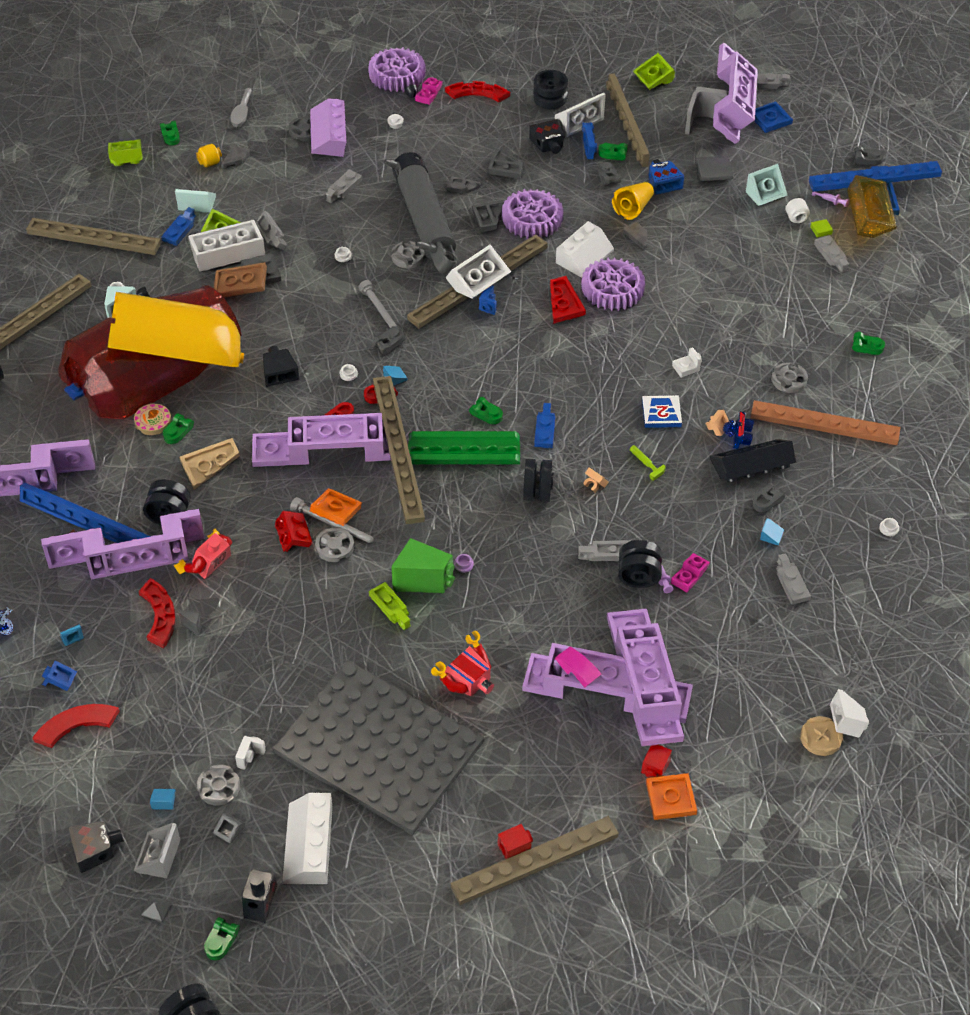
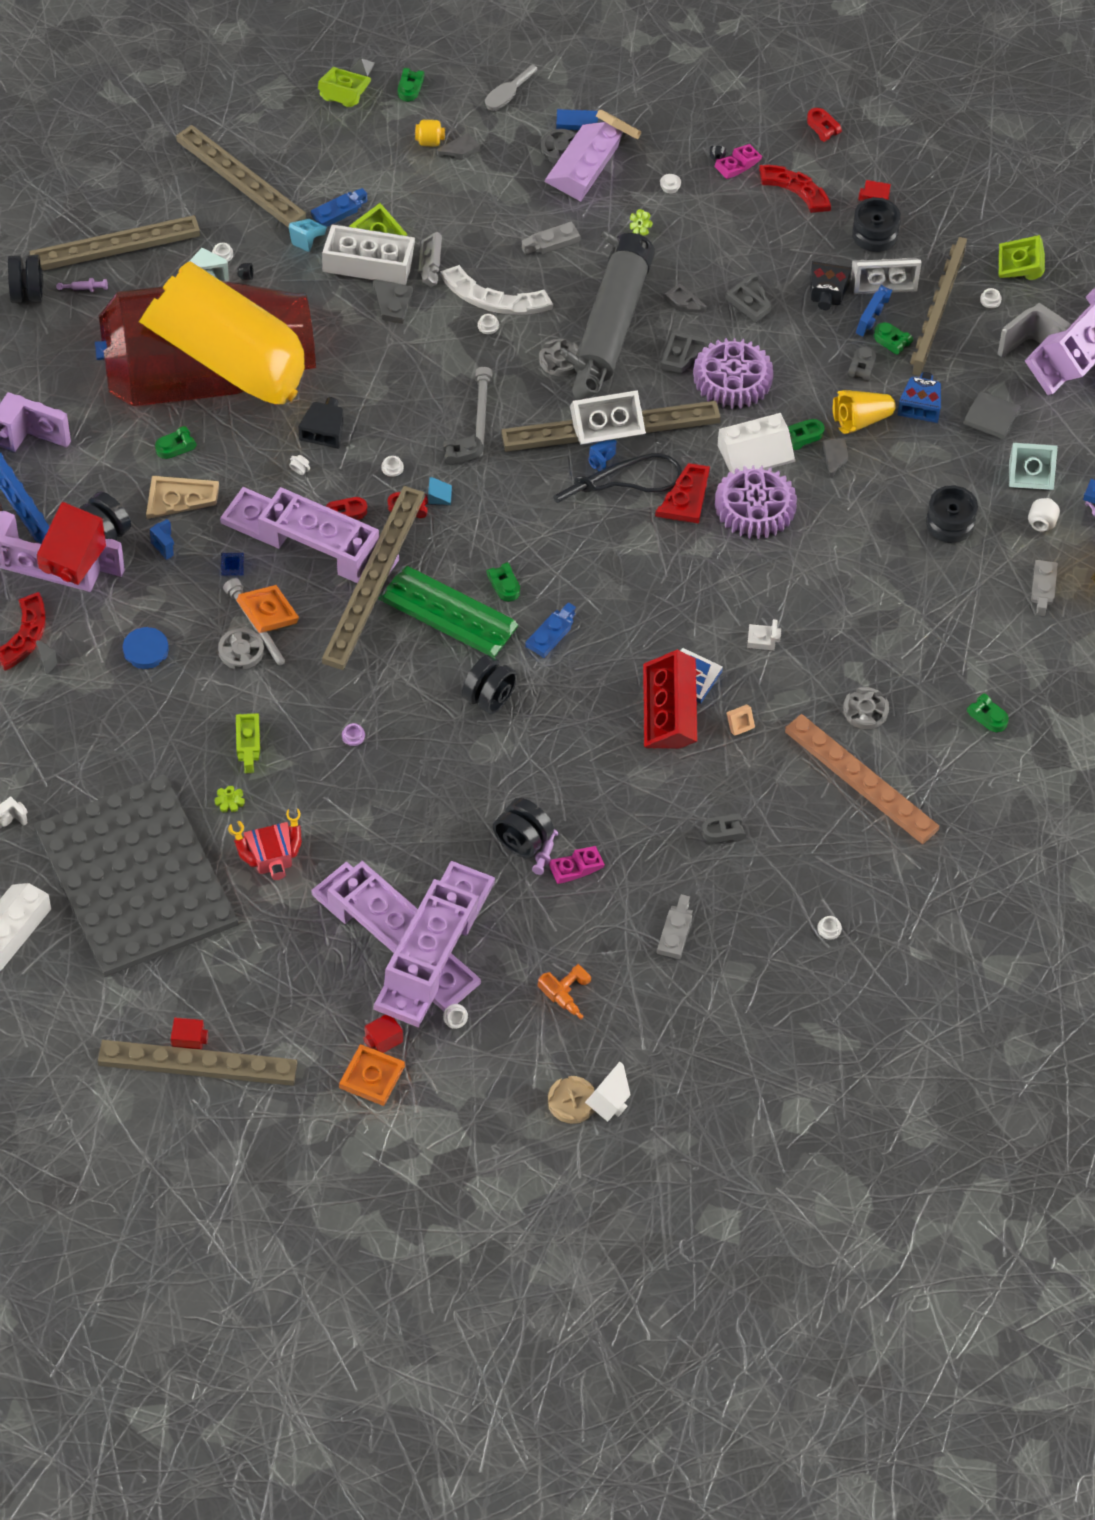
camera: 30 degrees right, 5 degrees up
tan tile [134,404,172,435] -> none
torso [173,529,232,579] -> none
light aqua slope [175,189,216,213] -> none
medium nougat tile [213,263,267,299] -> none
red bracket [275,511,312,552] -> none
lavender gear [368,47,426,92] -> none
bright green slope [391,538,455,593] -> none
dark pink slope [555,647,601,688] -> none
light grey hinge [578,540,631,561] -> none
light nougat tile [584,467,609,492] -> none
lime piece [630,445,666,481] -> none
black slope [710,439,796,482] -> none
clear blue hips [723,411,754,449] -> none
slope [760,518,784,546] -> none
lime tile [810,219,833,238] -> none
none -> red slope [37,502,106,585]
none -> lavender piece [56,278,108,292]
none -> blue tile [123,627,169,669]
none -> blue bracket [150,519,174,560]
none -> lime plant [215,786,245,813]
none -> clear blue slope [221,553,244,576]
none -> medium azure slope [289,219,327,252]
none -> white plate [289,455,310,475]
none -> white tile [440,265,553,315]
none -> white plate [443,1004,468,1028]
none -> orange piece [538,964,591,1019]
none -> black piece [553,453,682,503]
none -> blue tile [556,109,598,130]
none -> tan tile [596,110,641,139]
none -> lime plant [630,209,653,236]
none -> red slope [643,649,697,749]
none -> green plate [788,419,825,450]
none -> red plate [807,108,842,142]
none -> red brick [858,180,891,201]
none -> black wheel [926,485,978,543]
none -> white plate [980,288,1002,308]

